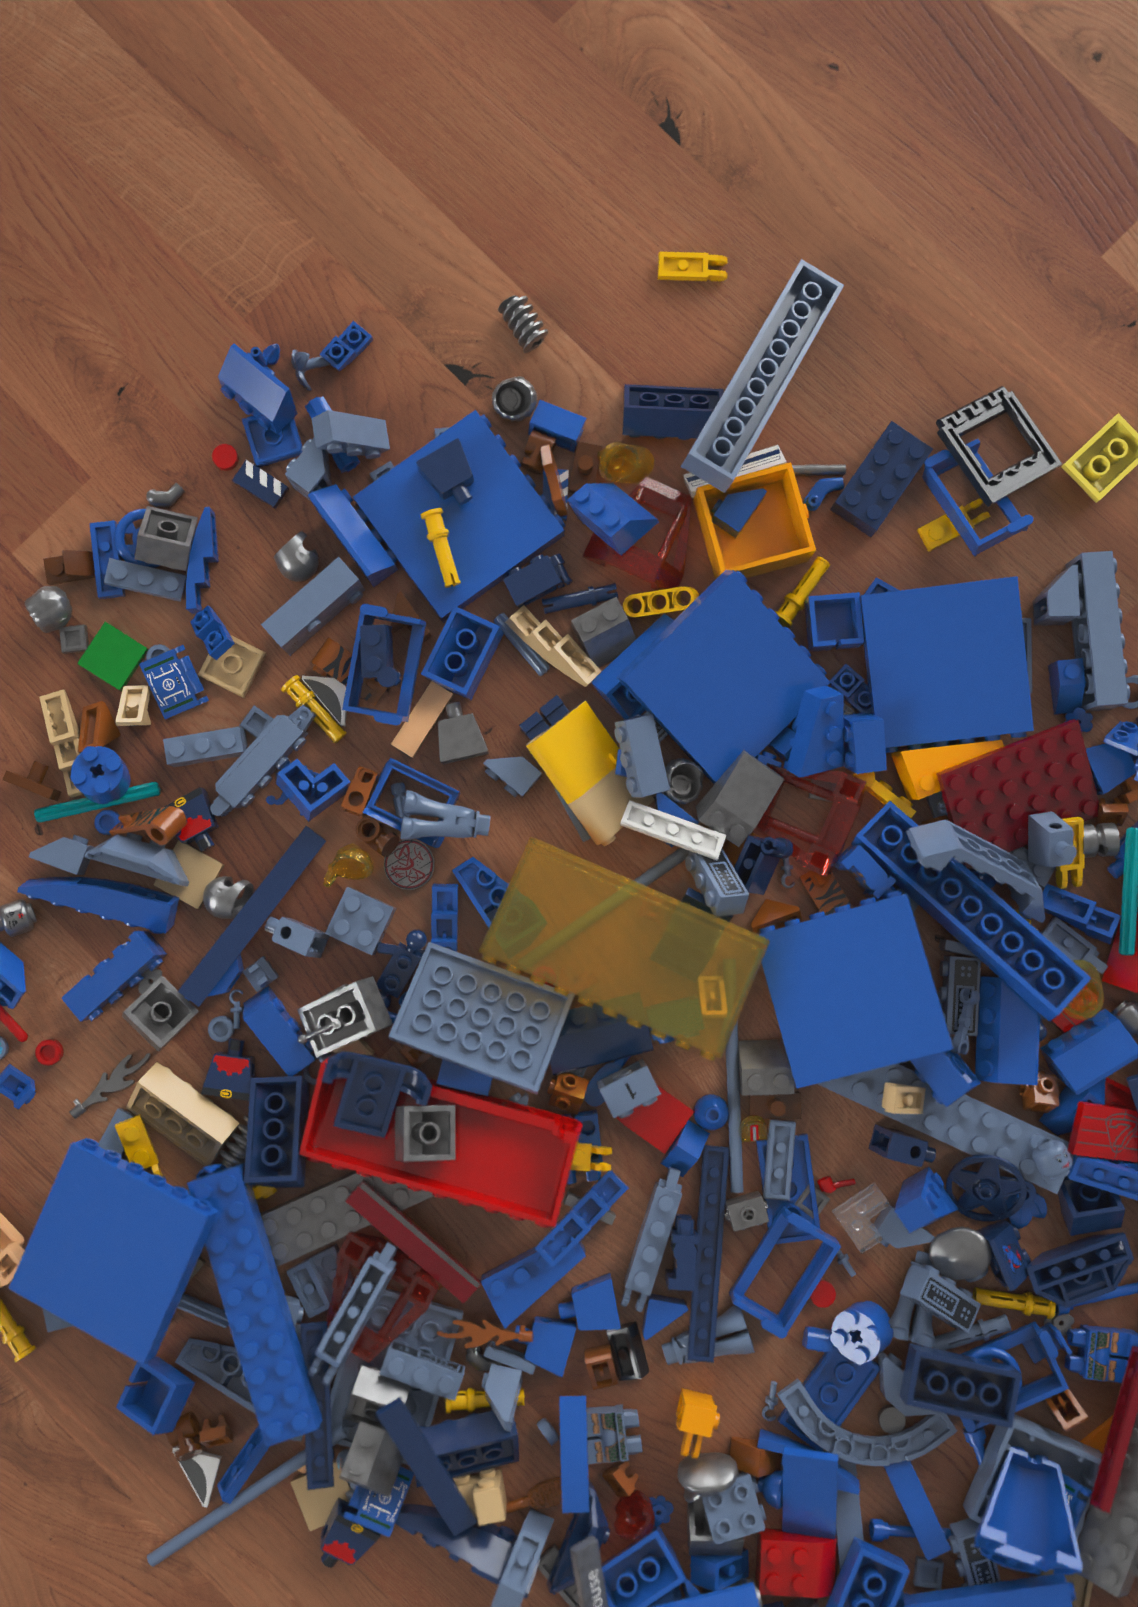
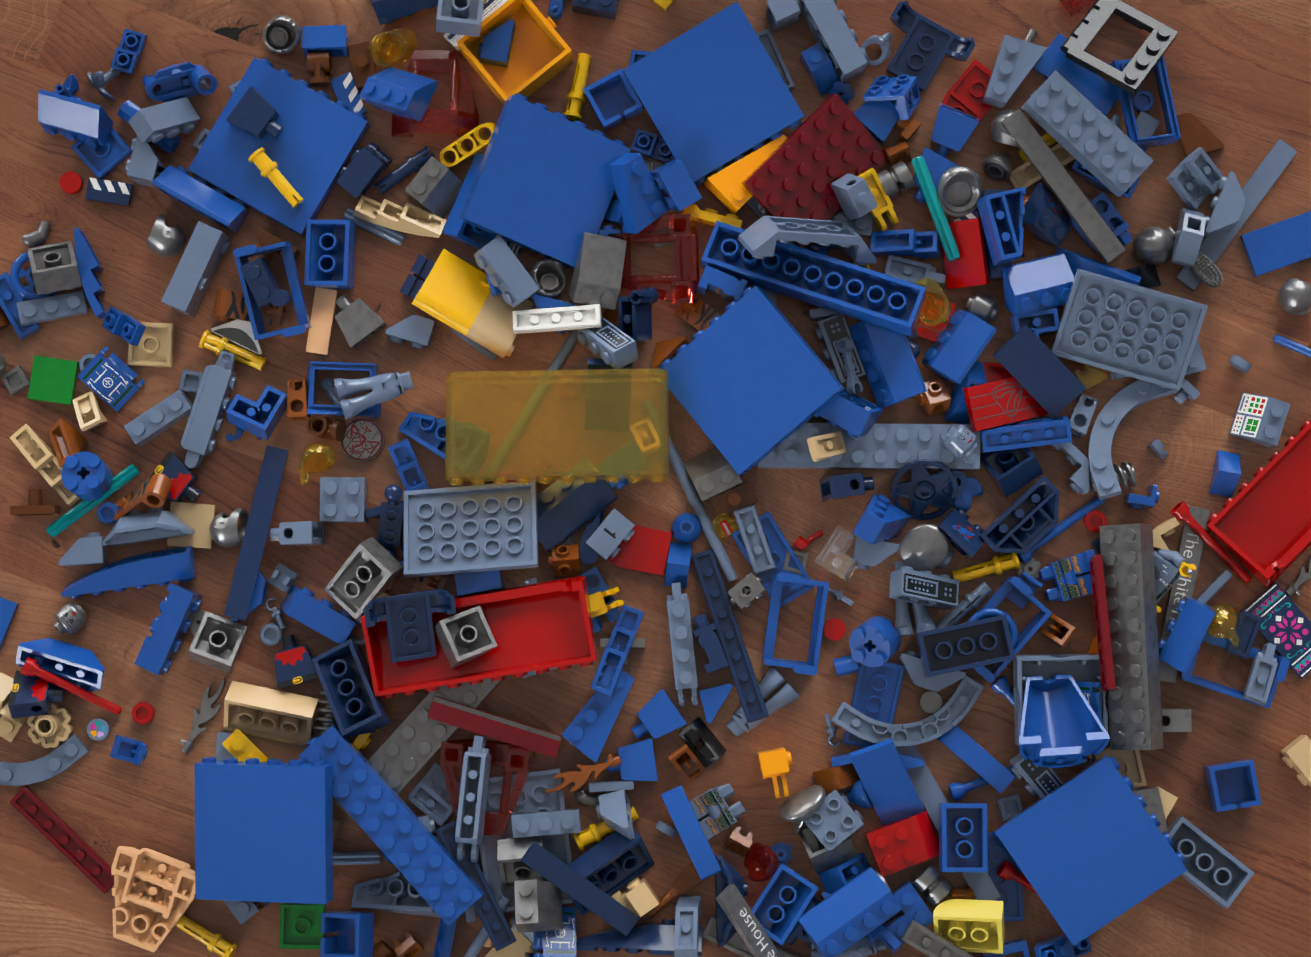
camera: 15 degrees left, 0 degrees up
flat silver hinge [298,1017,344,1044] -> none
dark orange tile [540,445,568,517] -> none
sand blue hand [780,857,795,889] -> none
none -> blue piece [142,61,217,103]
none -> green tile [279,903,326,949]

